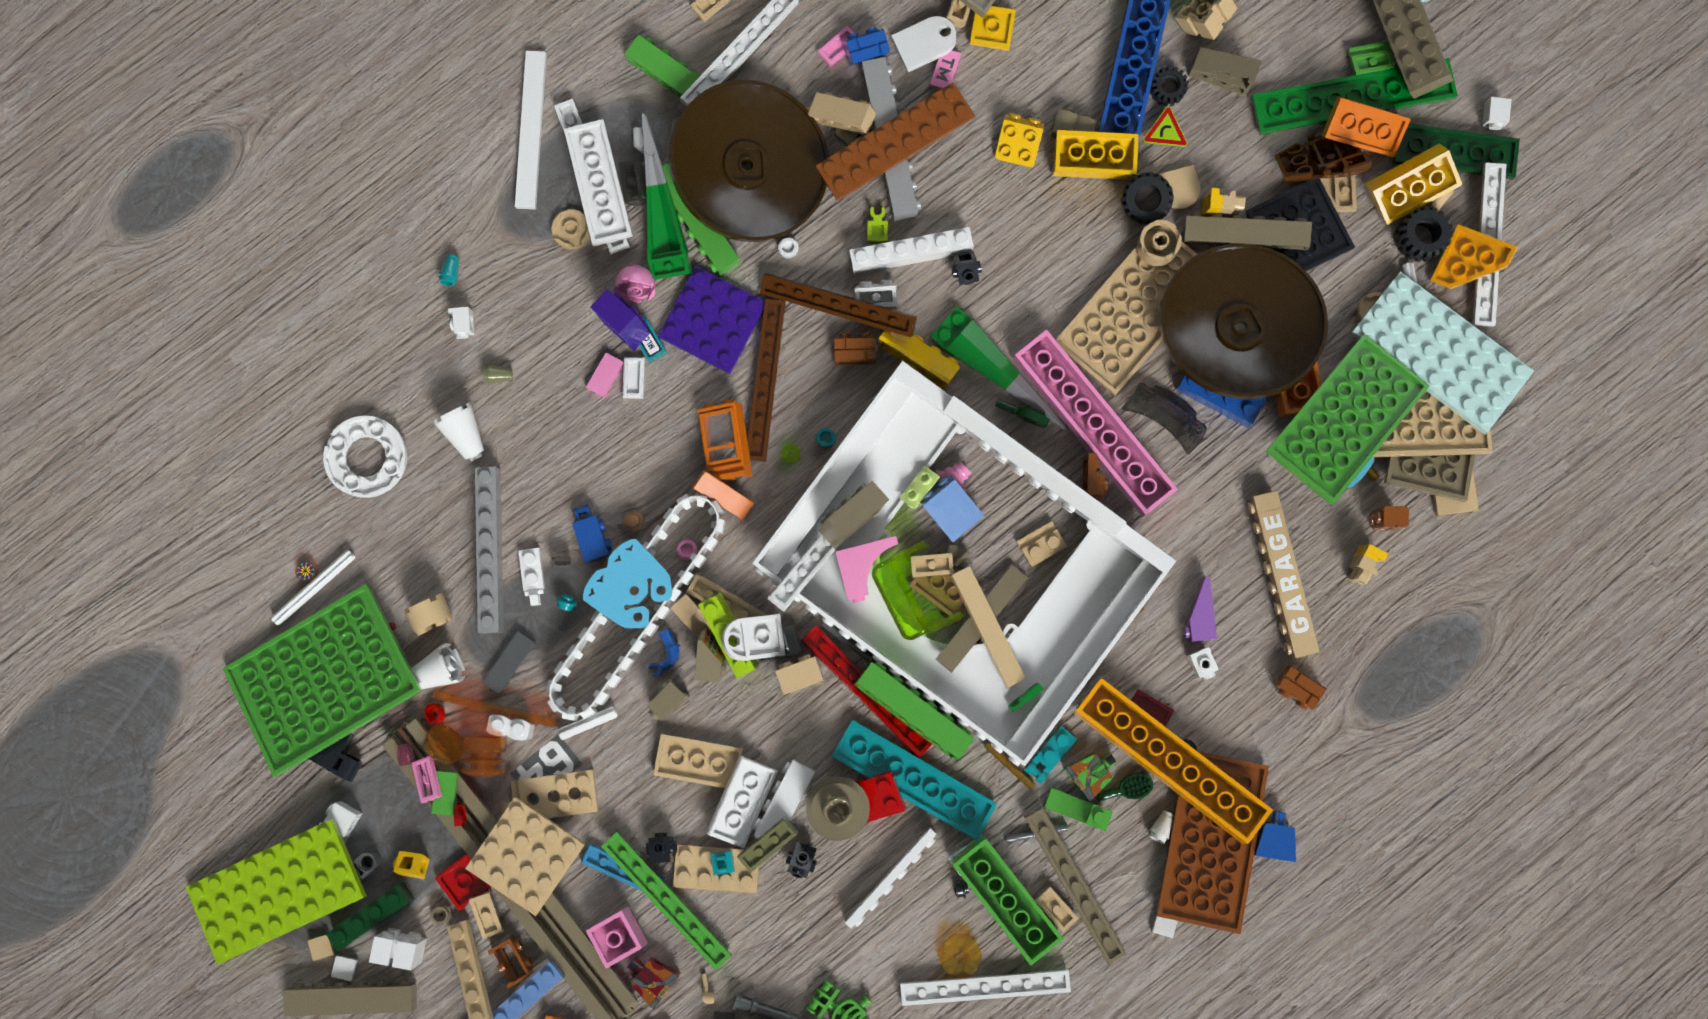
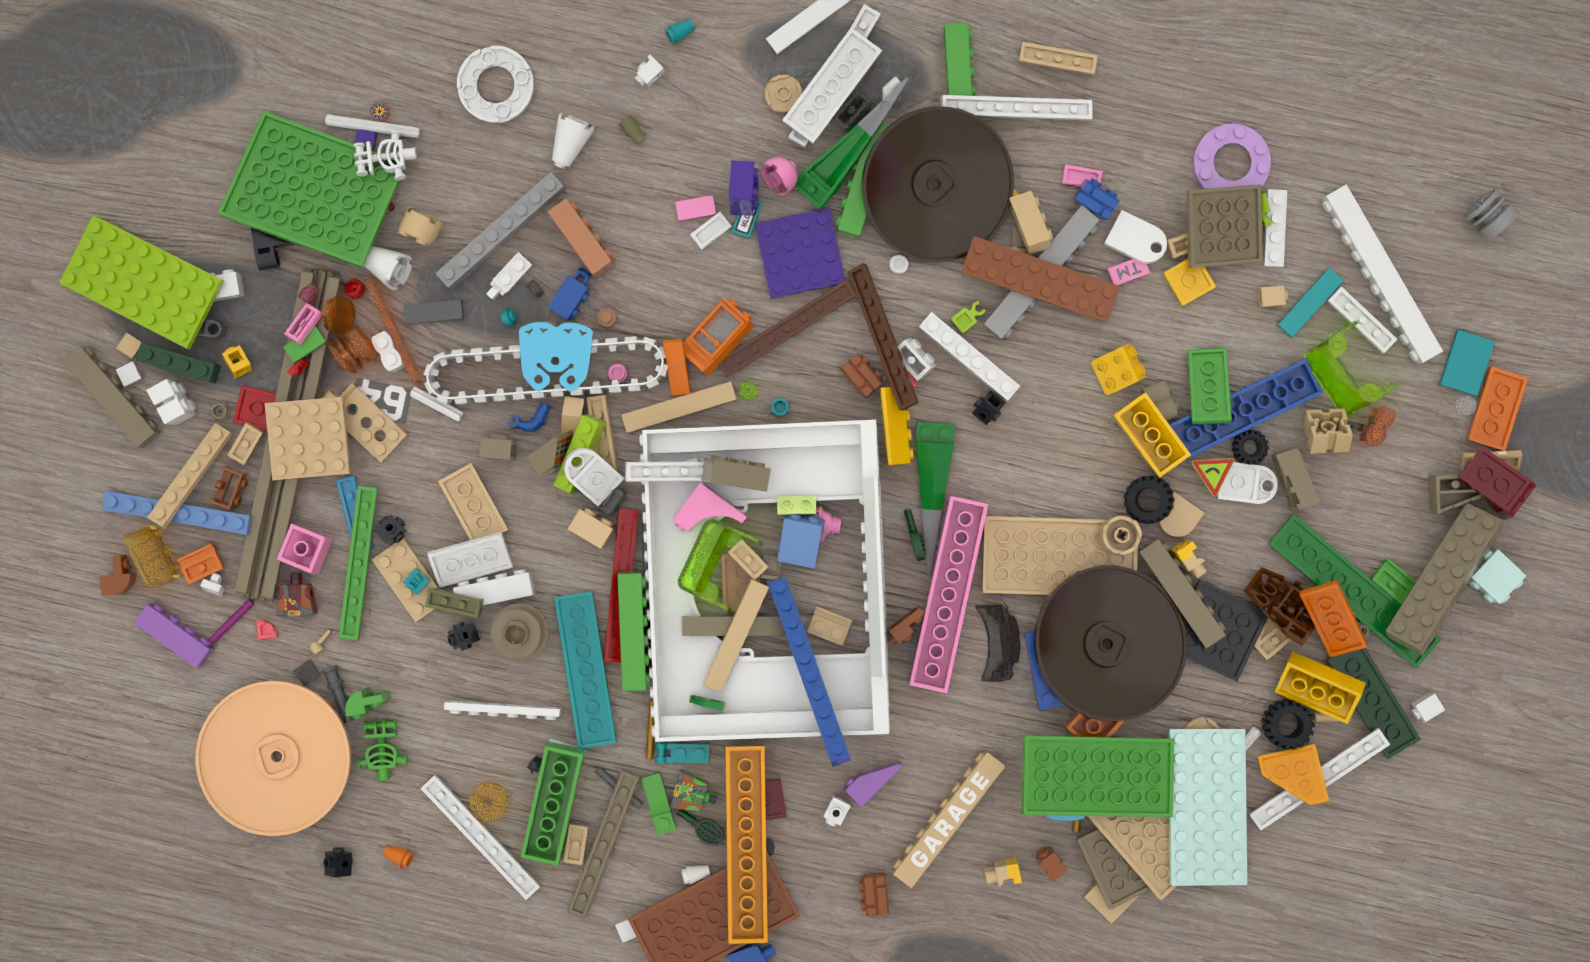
camera: 50 degrees right, 5 degrees up
red plate [855,770,906,823] -> none
none -> bright green brick [345,687,391,719]
none -> white piece [353,130,417,181]
none -> dark purple tile [355,129,377,151]
none -> nougat brick [547,198,615,279]
none -> tan tile [621,381,737,433]
none -> blue brick [768,577,851,767]
none -> bright green tile [1188,348,1232,424]
none -> white tile [1216,462,1278,504]

